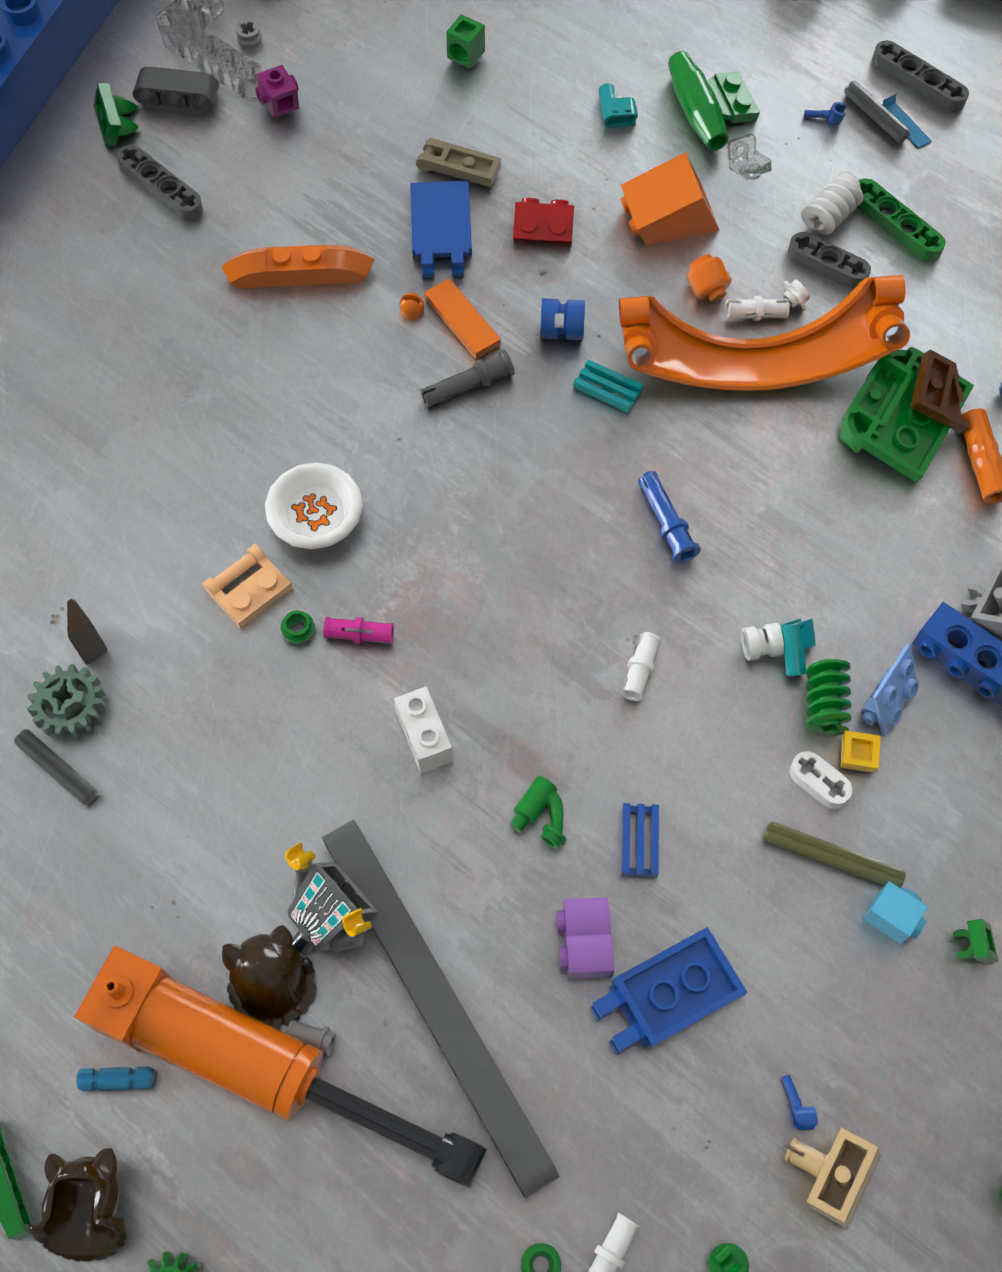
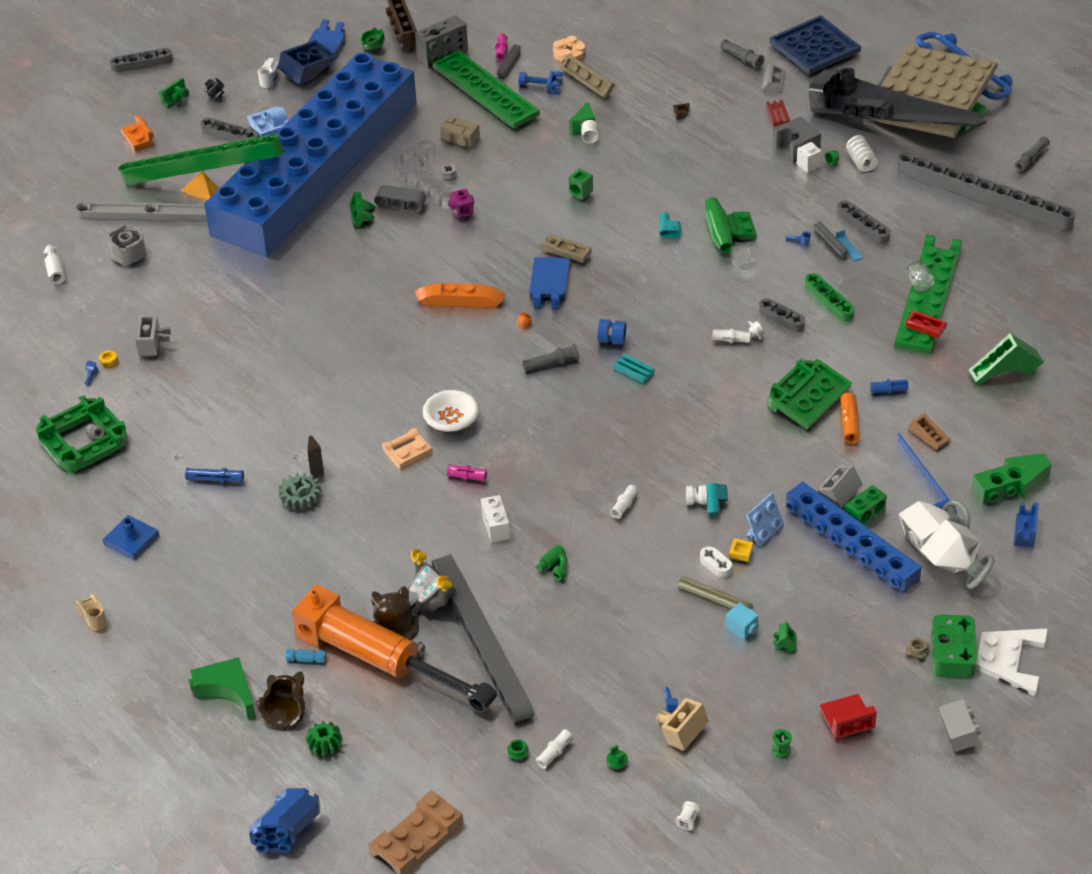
camera: 10 degrees right, 20 degrees down
dark grey axle [14,729,98,805] -> none
dark grey beam [116,145,204,221] -> none
green plate [281,610,315,644] -> none
orange tile [424,278,501,360] -> none
red bracket [513,198,574,244] -> none
medium lavender brick [556,897,614,979] -> none
blue tile [590,927,747,1055] -> none
orange panel [619,275,910,391] -> none
orange slope [620,152,720,246] -> none
blue tile [621,803,659,878] -> none
blue pin [638,471,701,563] -> none
orange head [687,254,732,302] -> none
white piece [801,171,863,235] -> none
green piece [806,659,851,736] -> none
reddish brown wing [910,349,969,433] -> none

